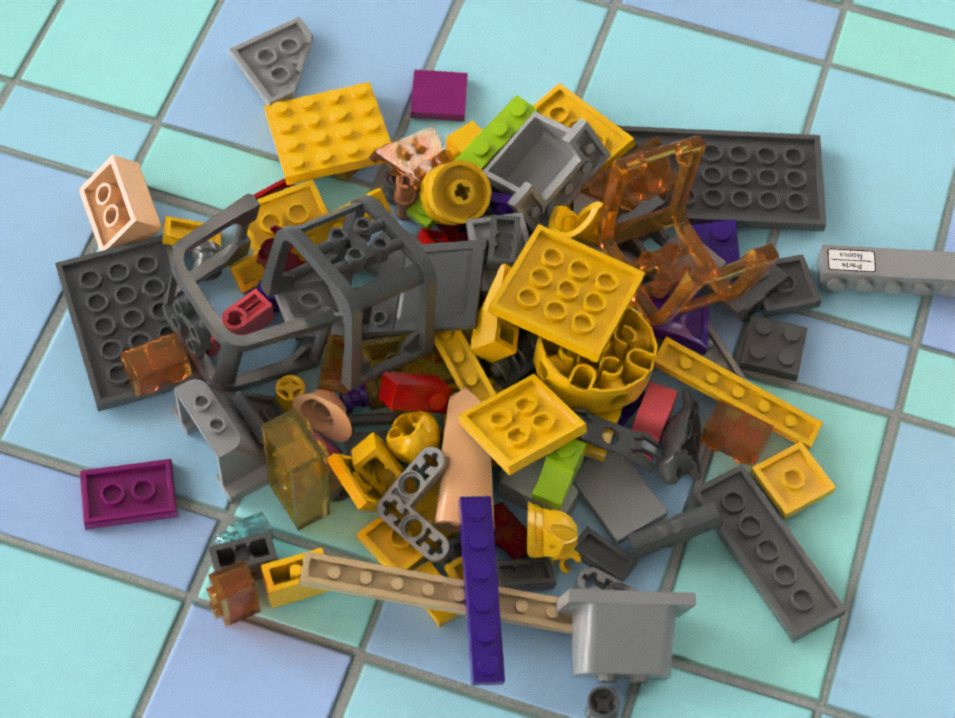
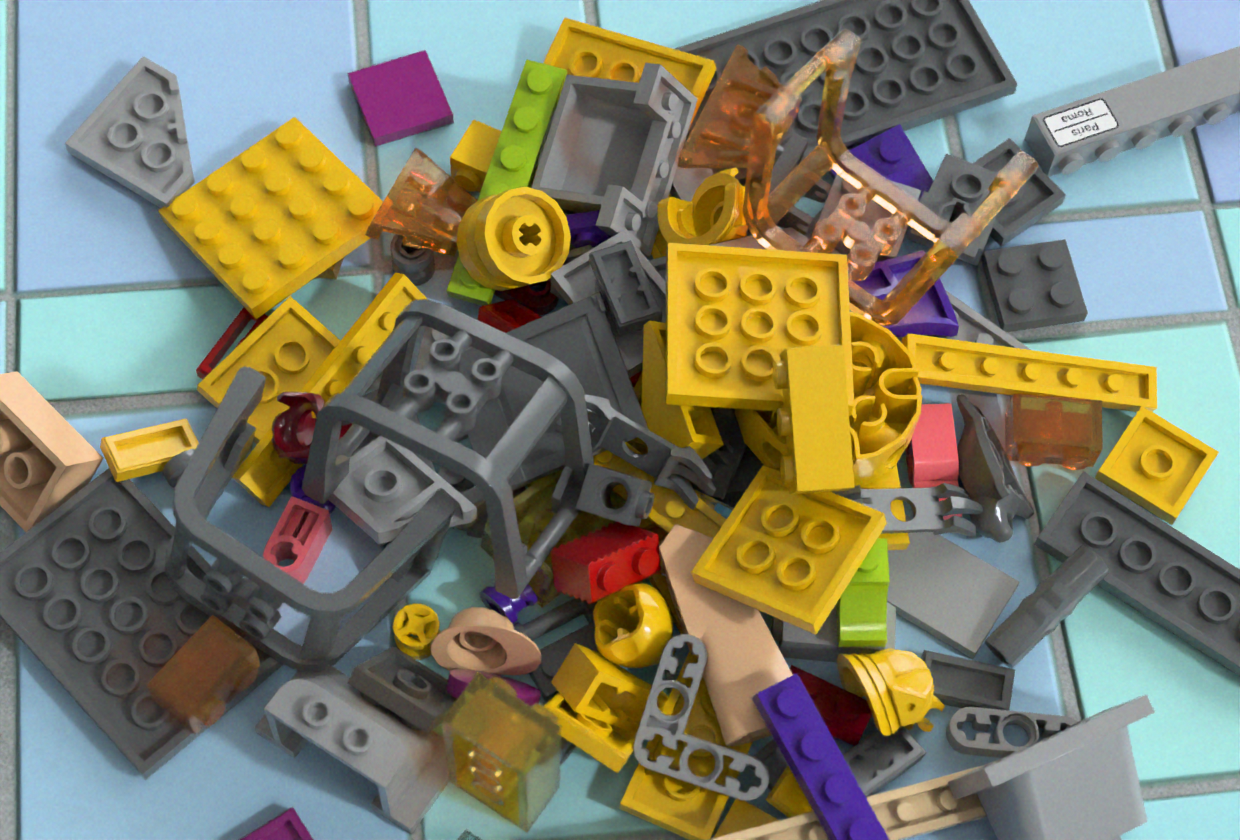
camera: 25 degrees left, 5 degrees up
clear orange arch [317,333,348,395] -> none
nougat pin [394,173,416,221] -> none
none -> dark grey piece [553,395,716,510]
none -> dark grey brick [576,464,654,526]
none -> yellow brick [773,345,855,494]

